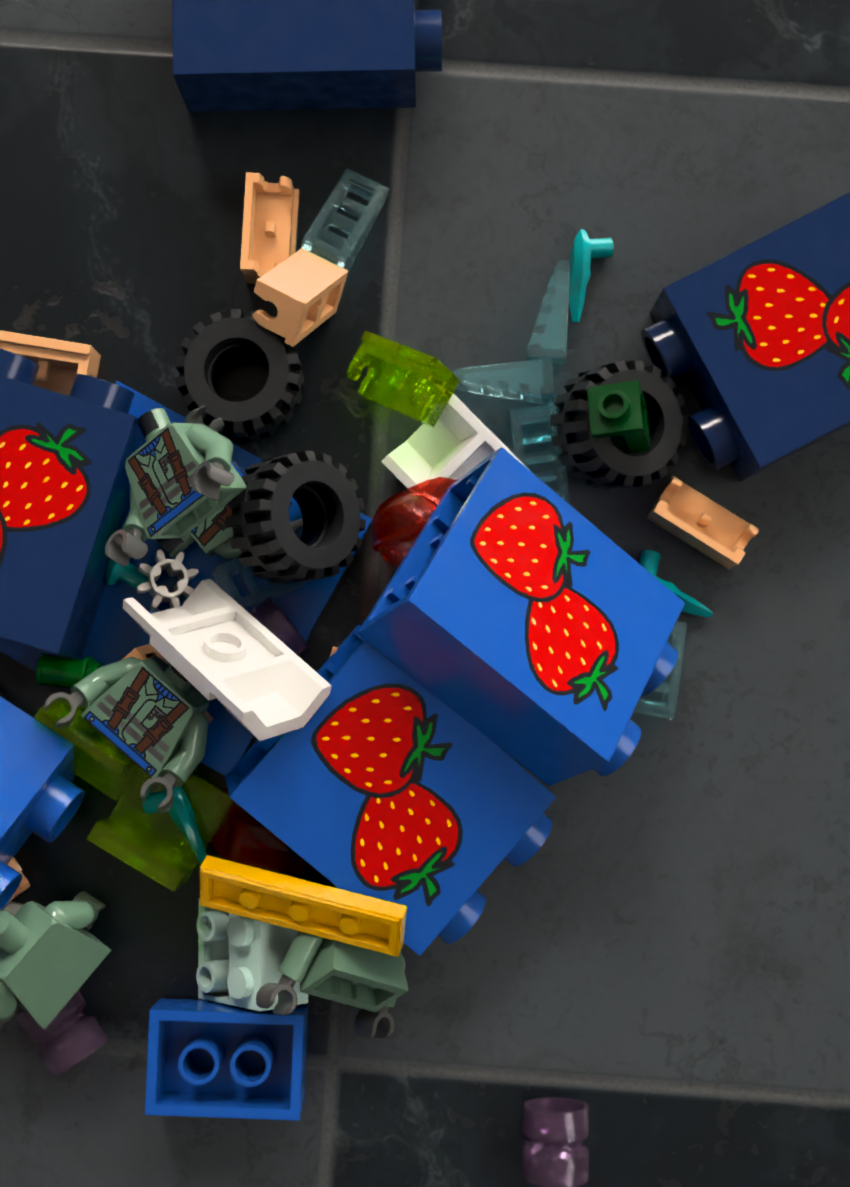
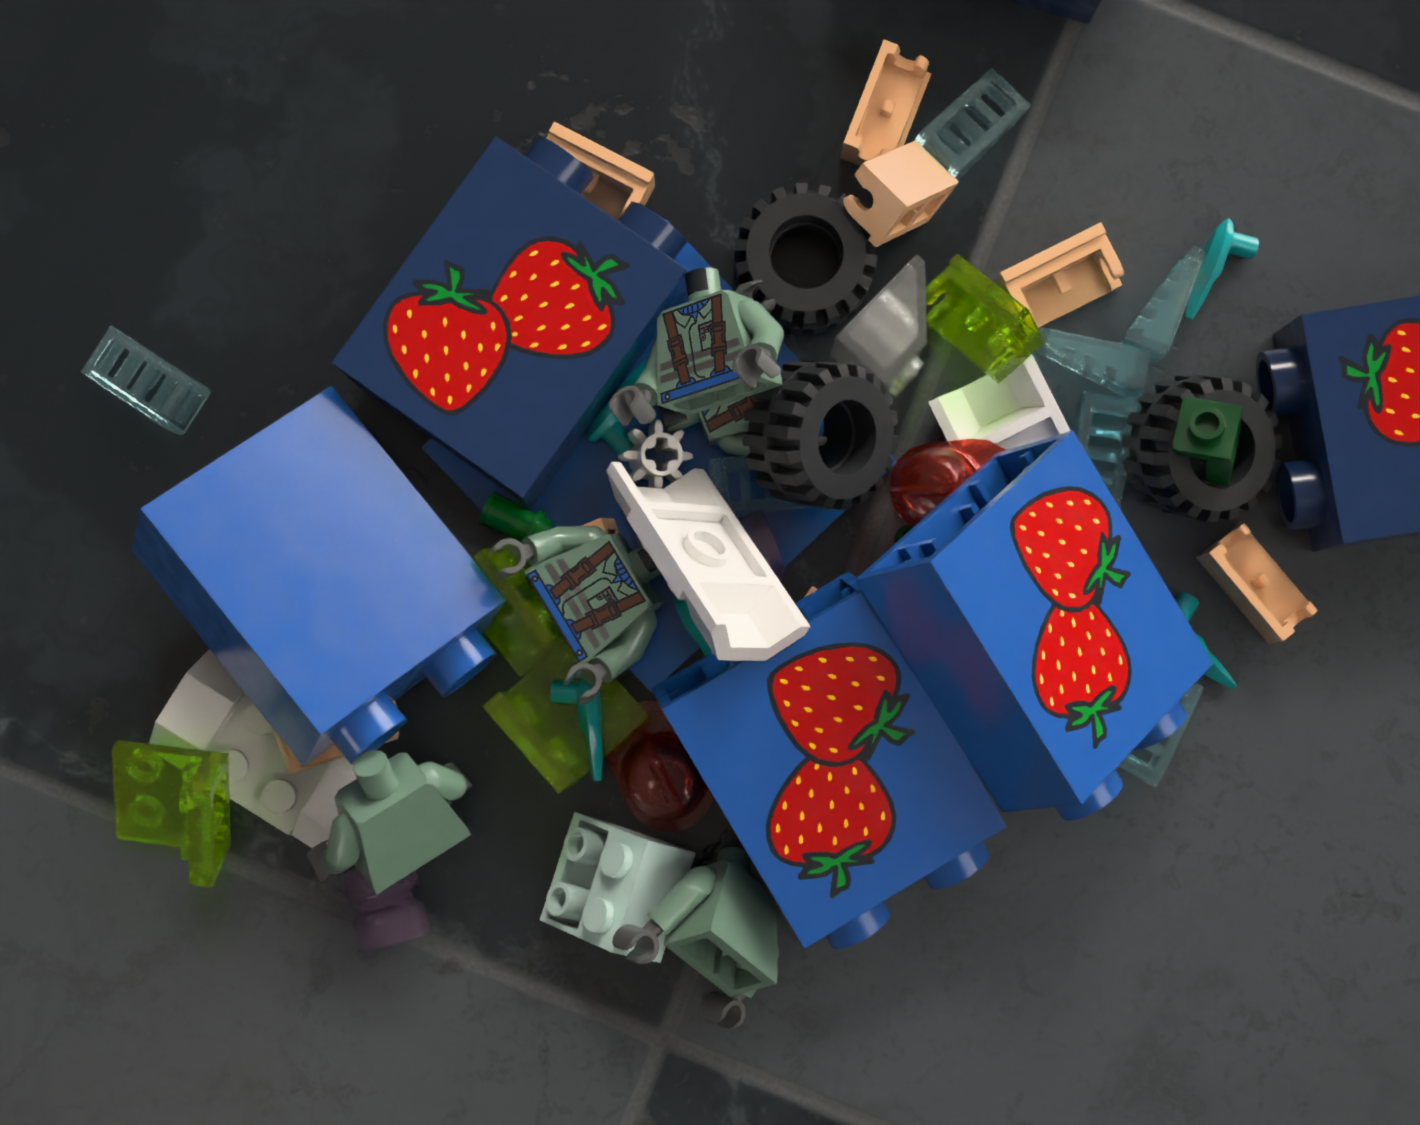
camera: 15 degrees right, 0 degrees up
blue brick [145,998,309,1121] -> none
yellow tile [200,855,407,957] -> none
none -> clear slope [830,254,927,397]
none -> light nougat hinge [994,222,1124,337]

